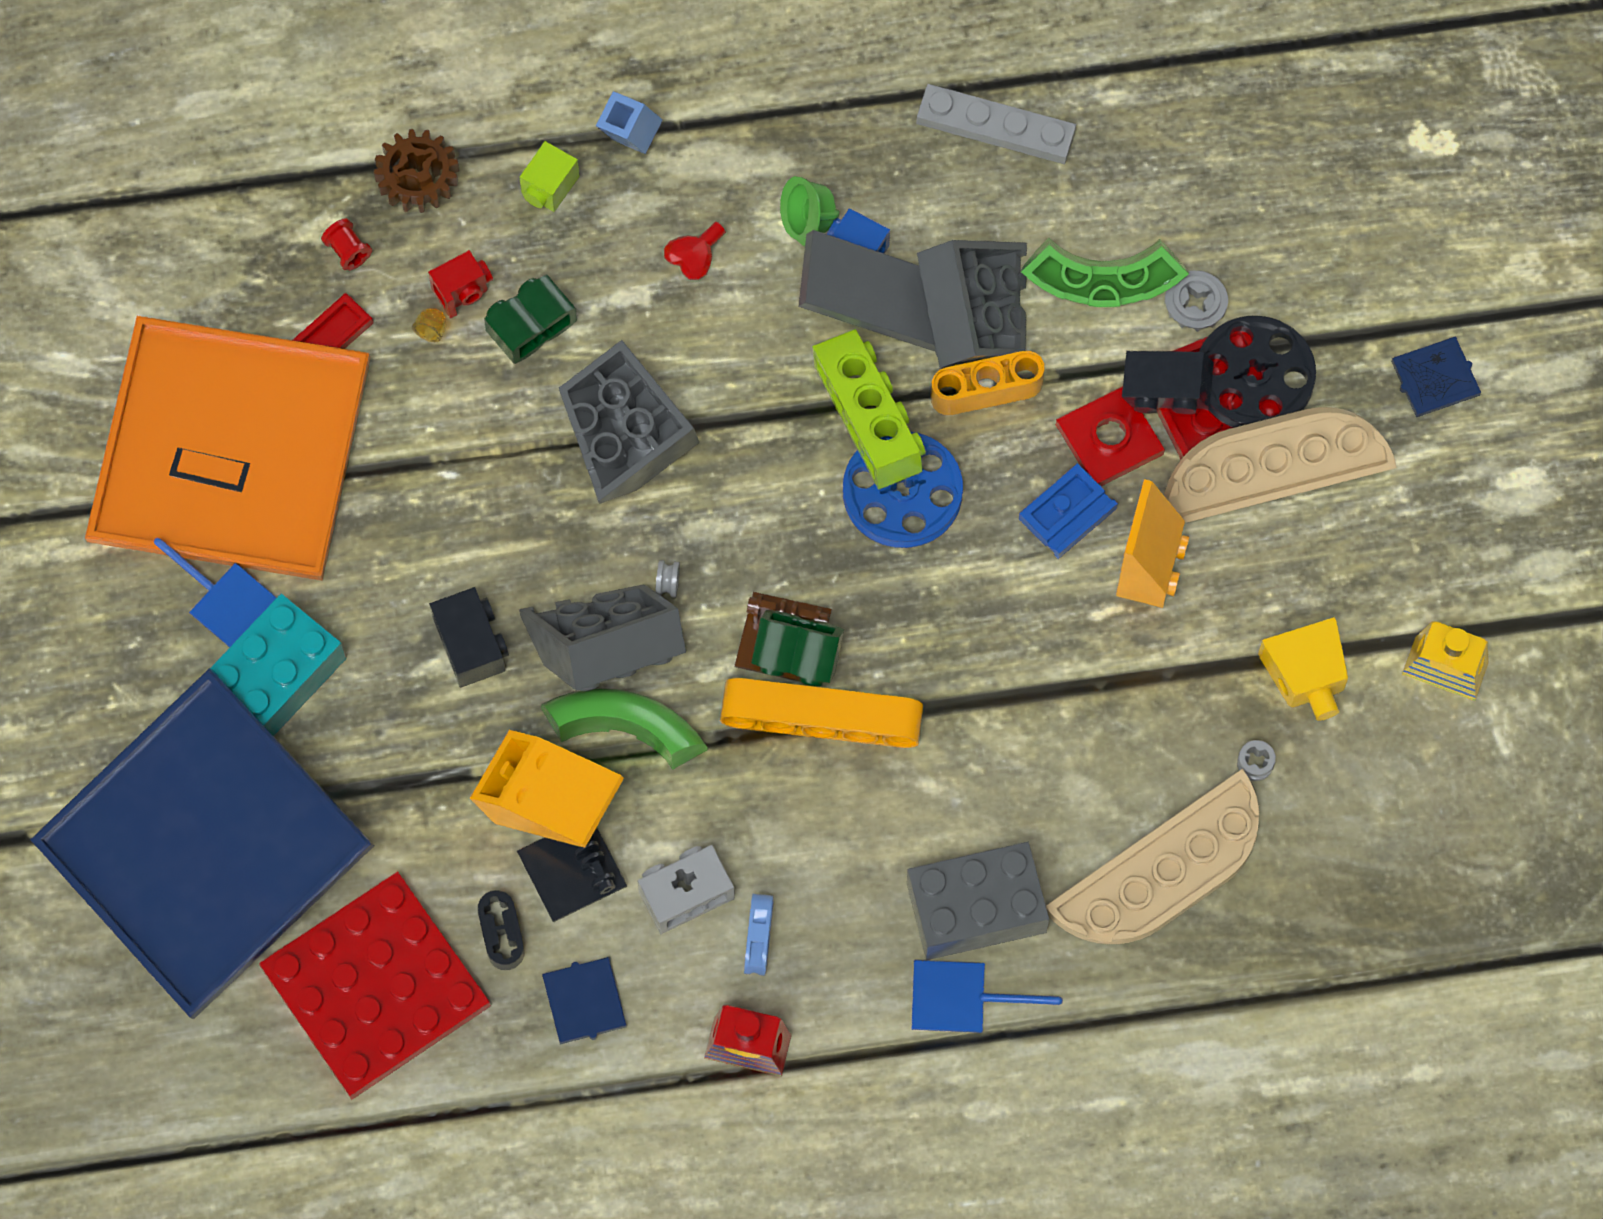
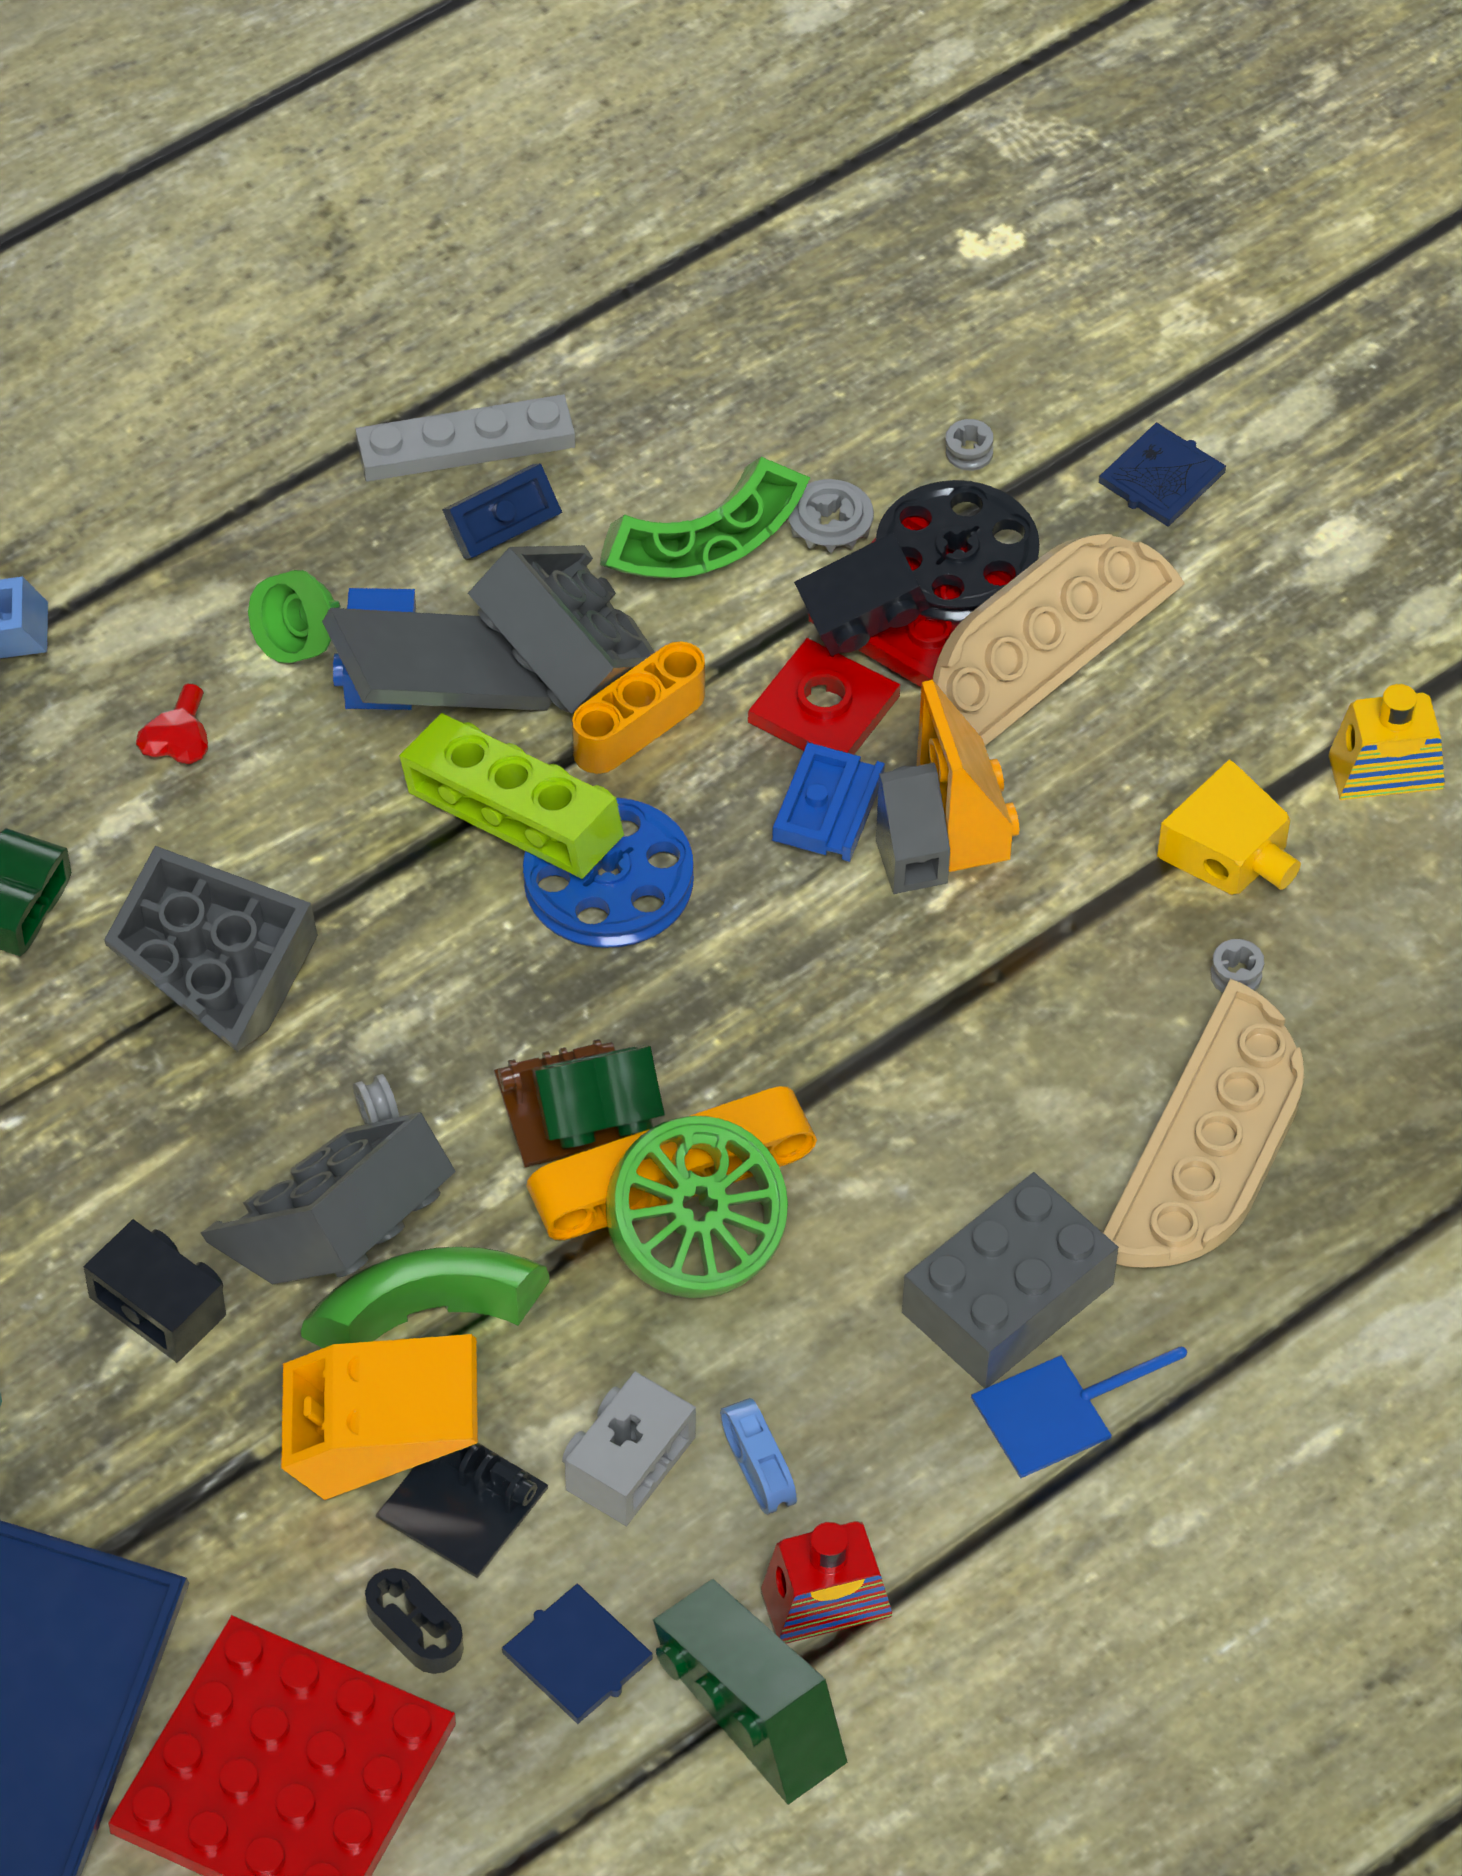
camera: 30 degrees left, 15 degrees down
none -> dark blue plate [442,463,563,558]
none -> bright green piece [606,1116,788,1298]
none -> dark green wedge [653,1579,848,1805]
none -> dark grey slope [876,763,950,894]
none -> light grey bush [946,419,993,471]

